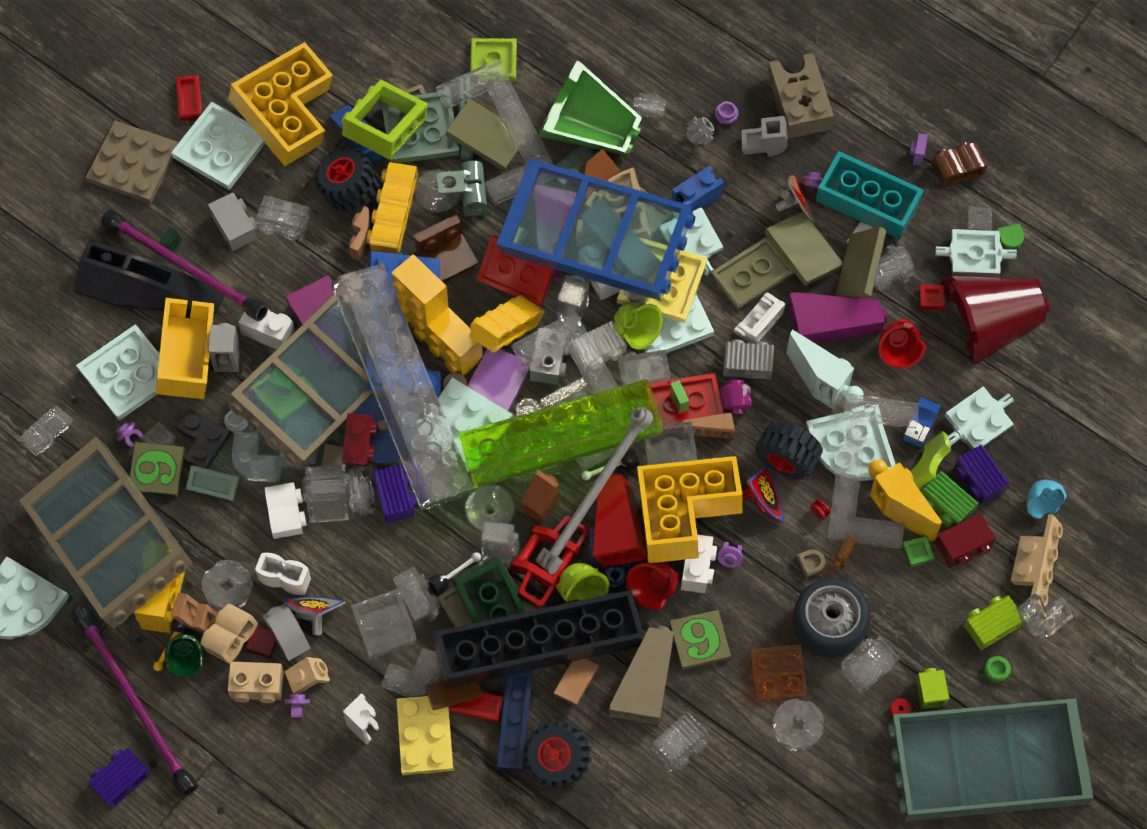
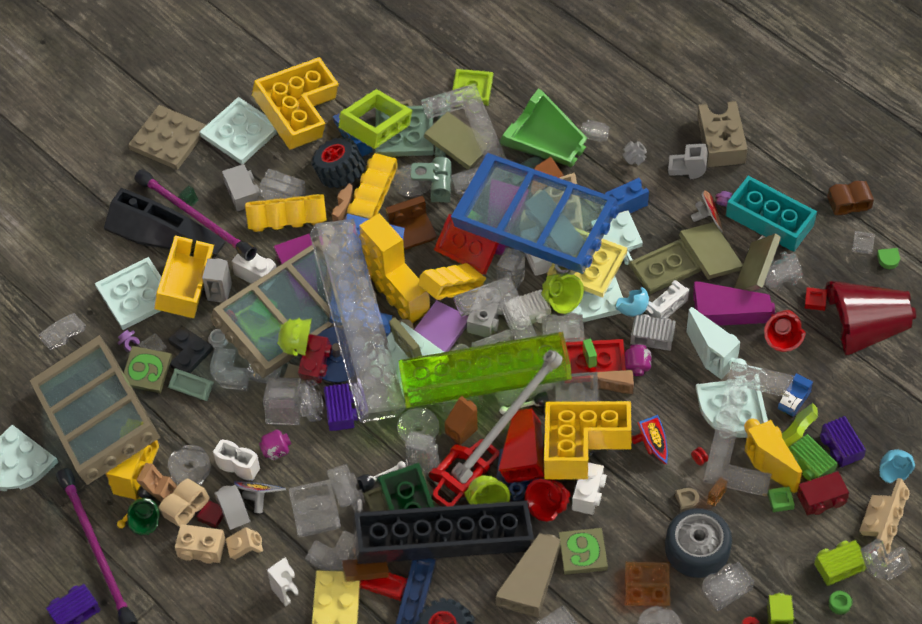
camera: 10 degrees right, 10 degrees down
red tile [176,75,203,121] -> none
white brick [265,482,307,539] -> none
medium lavender plate [284,694,310,718] -> none
medium nougat slope [554,659,599,707] -> none
medium lavender plate [715,102,738,124] -> none
medium lavender plate [718,542,743,568] -> none
black wheel [755,420,823,480] -> none
medium lavender plate [910,133,928,166] -> none
light aqua plate [935,229,1017,277] -> none
light aqua plate [944,386,1014,449] -> none
none -> yellow brick [245,194,327,232]
none -> magenta head [259,429,292,460]
none -> lime helmet [277,318,312,356]
none -> olive tile [389,317,424,368]
none -> medium azure hair [615,287,649,317]

